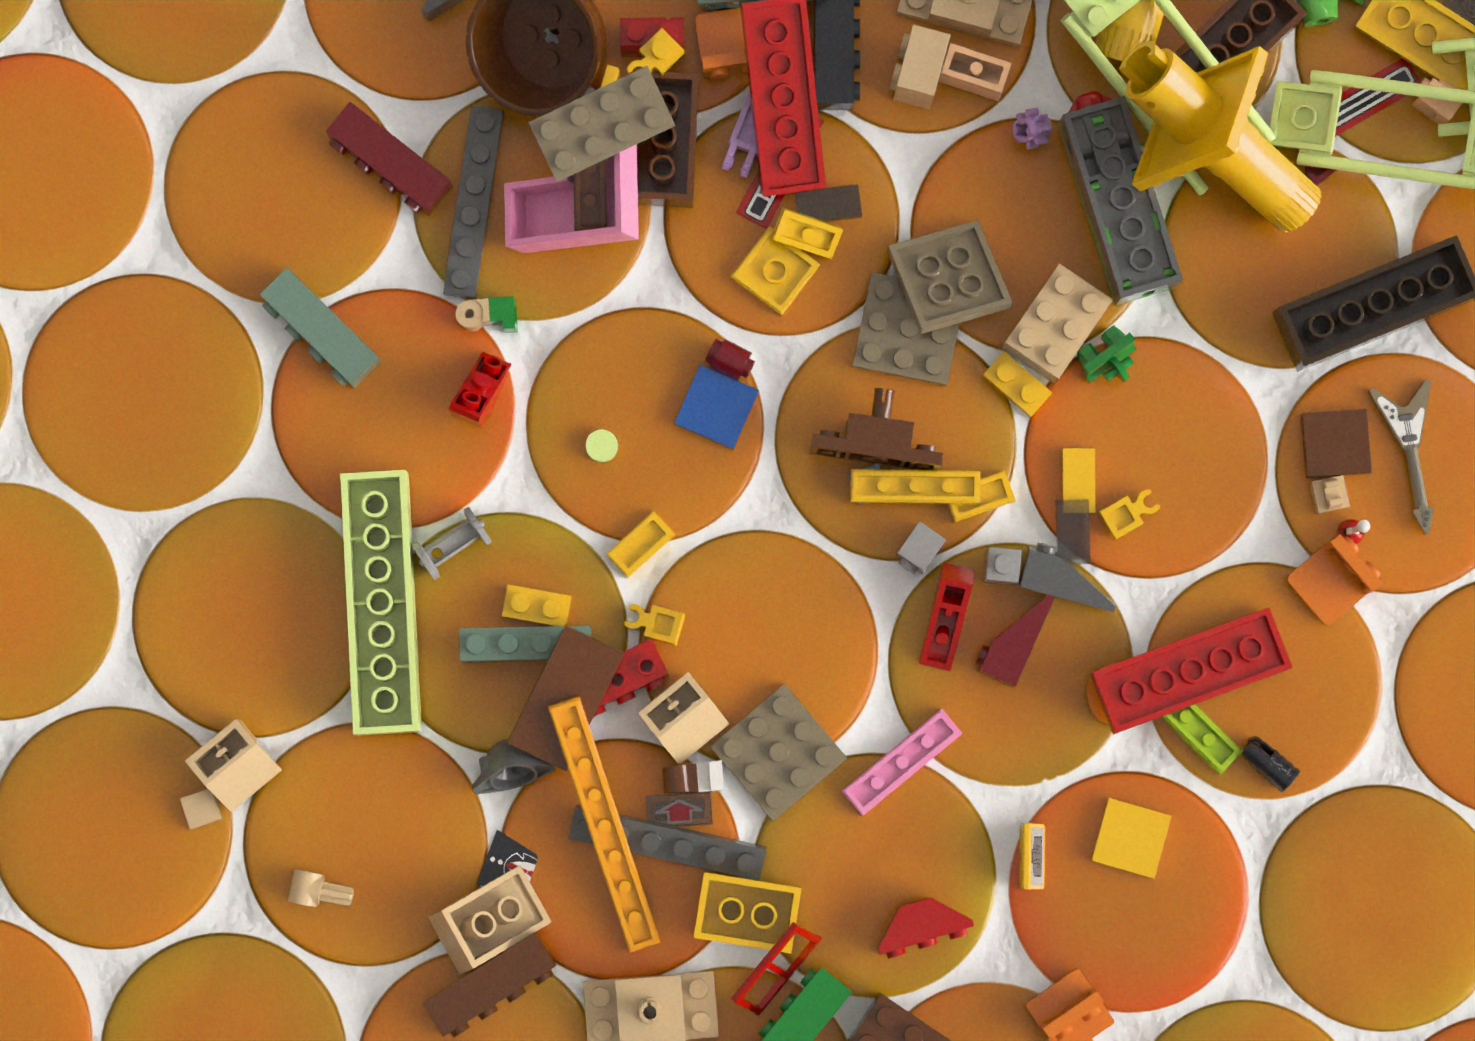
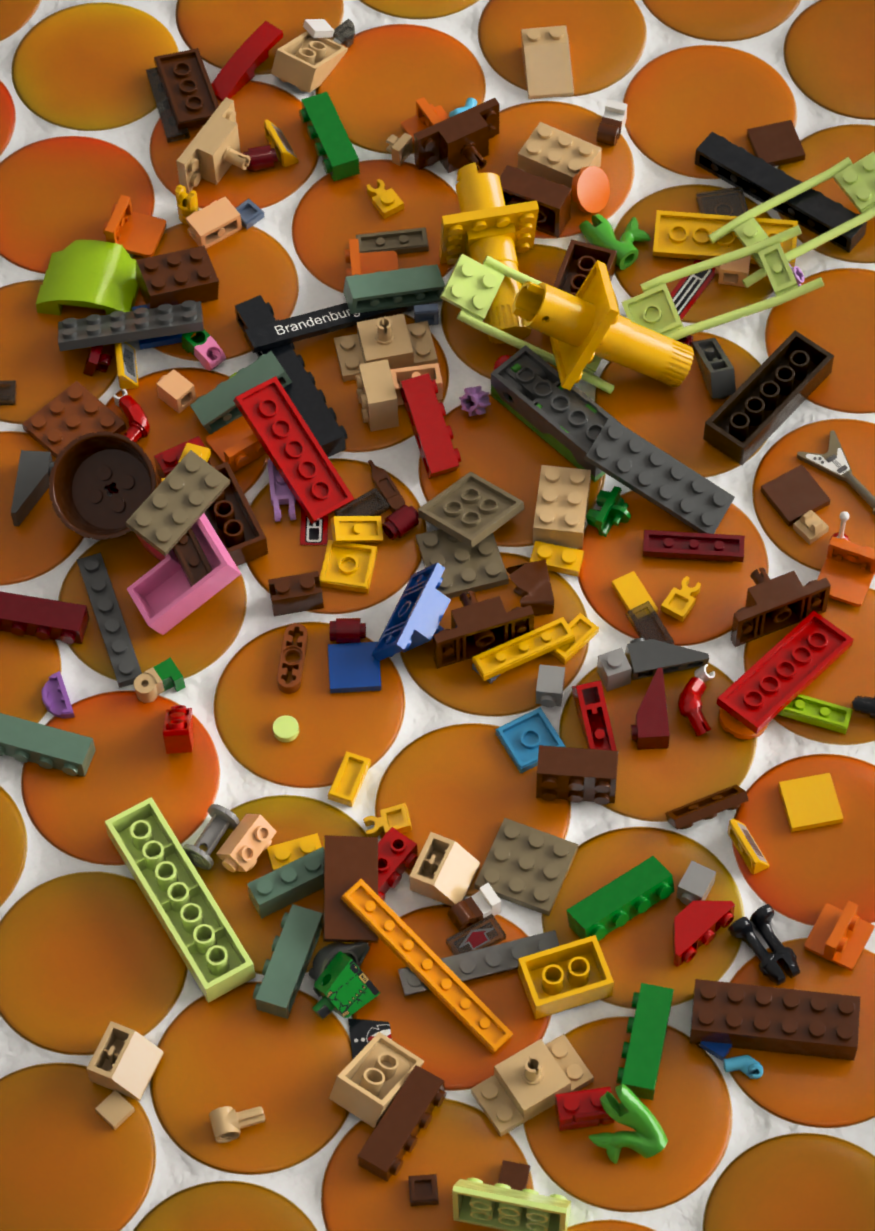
camera: 20 degrees left, 25 degrees down
red window [731,922,822,1016] -> none
bright pink tile [842,709,963,816] -> none
none -> medium lavender tile [41,671,75,719]
none -> light nougat brick [216,814,277,872]
none -> sand green brick [253,904,323,1019]
none -> reddish brown brick [268,571,324,616]
none -> dark orange beam [277,623,308,694]
none -> green torso [312,951,380,1020]
none -> reddish brown piece [368,460,405,513]
none -> blue brick [371,562,451,661]
none -> dark red brick [382,504,419,540]
none -> red brick [399,373,461,479]
none -> dark azure tile [495,707,566,774]
none -> reddish brown piece [506,560,554,616]
none -> reddish brown brick [536,745,618,805]
none -> green brick [566,856,675,941]
none -> dark grey plate [583,417,735,534]
none -> dark red plate [643,530,745,562]
none -> reddish brown plate [665,785,749,829]
none -> light grey brick [676,861,716,906]
none -> red arm [678,664,715,737]
none -> dark grey slope [692,338,736,399]
none -> black piece [728,904,800,986]
none -> reddish brown brick [731,568,831,647]

